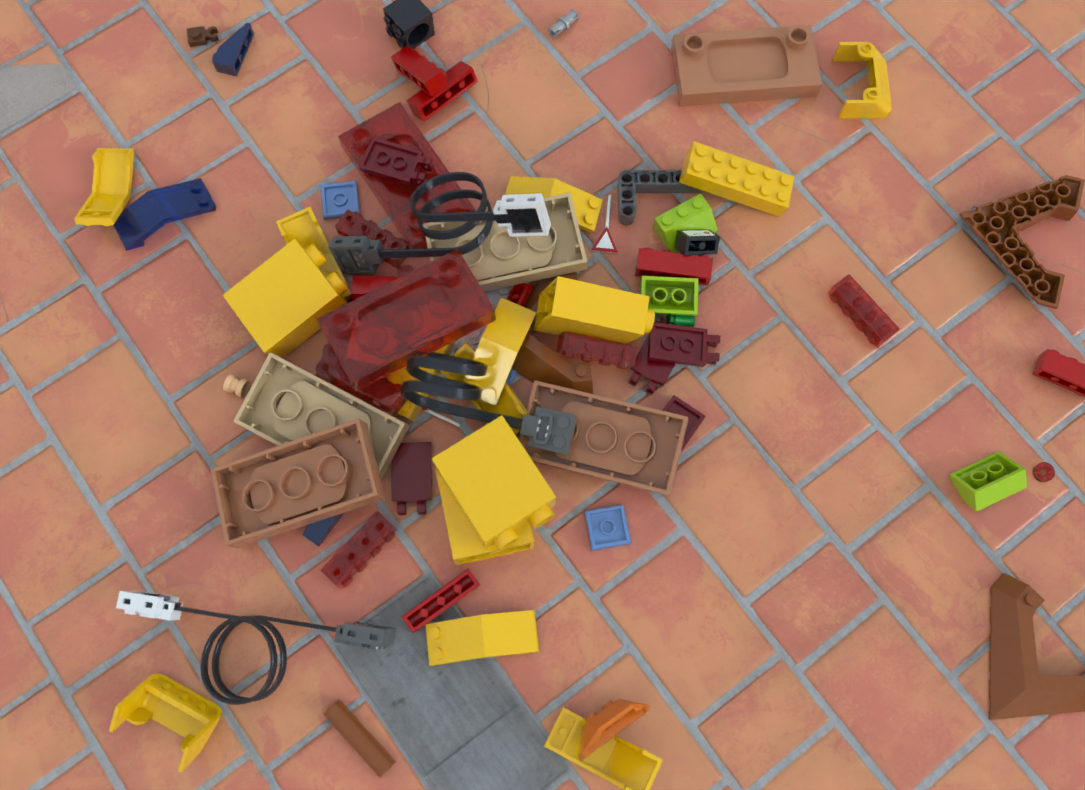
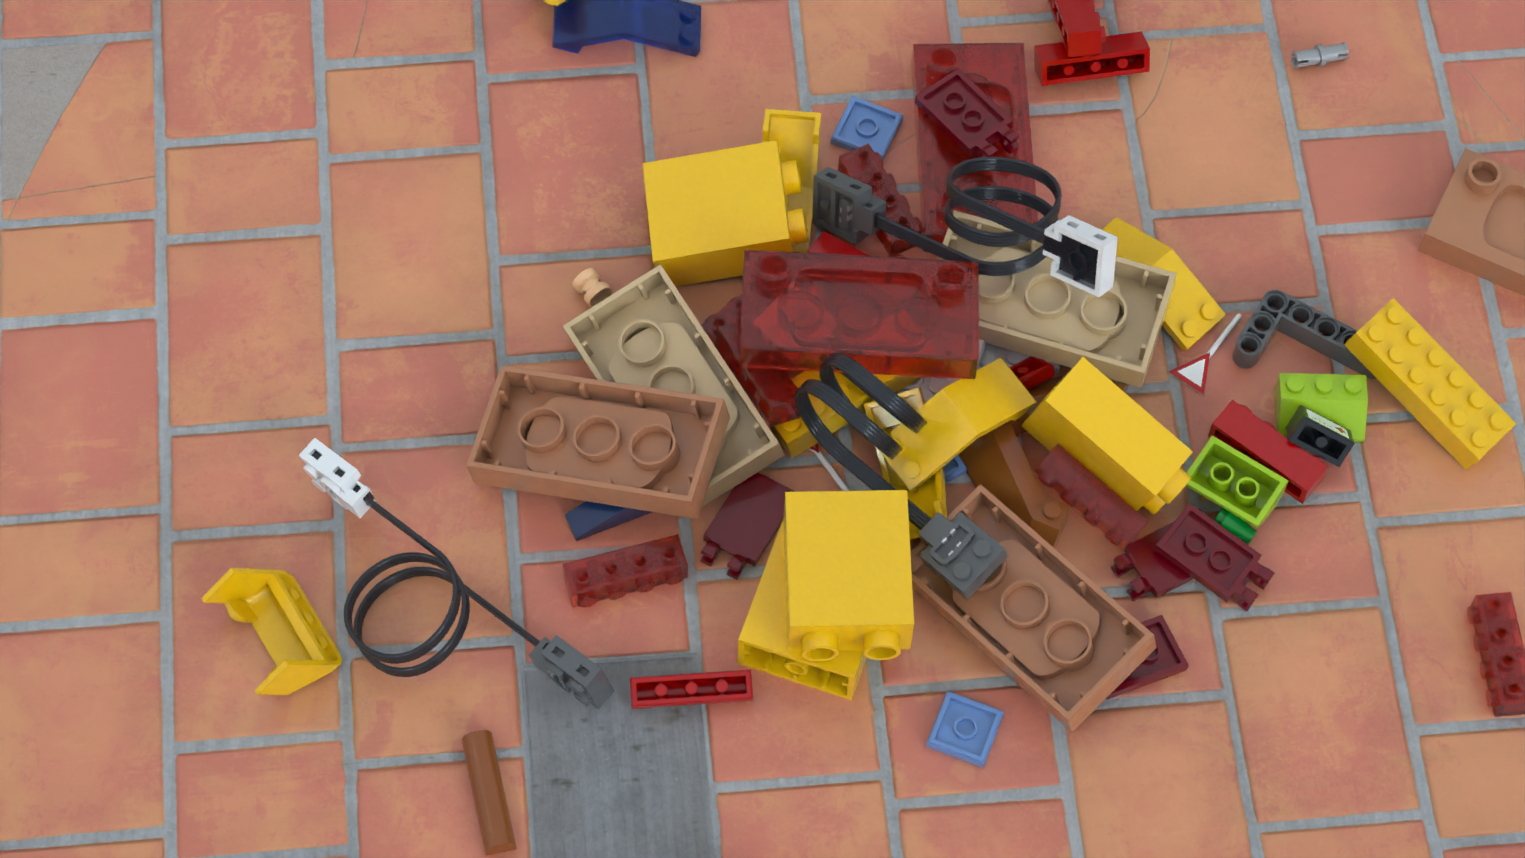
camera: 30 degrees right, 10 degrees down
yellow windscreen [425,610,540,666] -> none

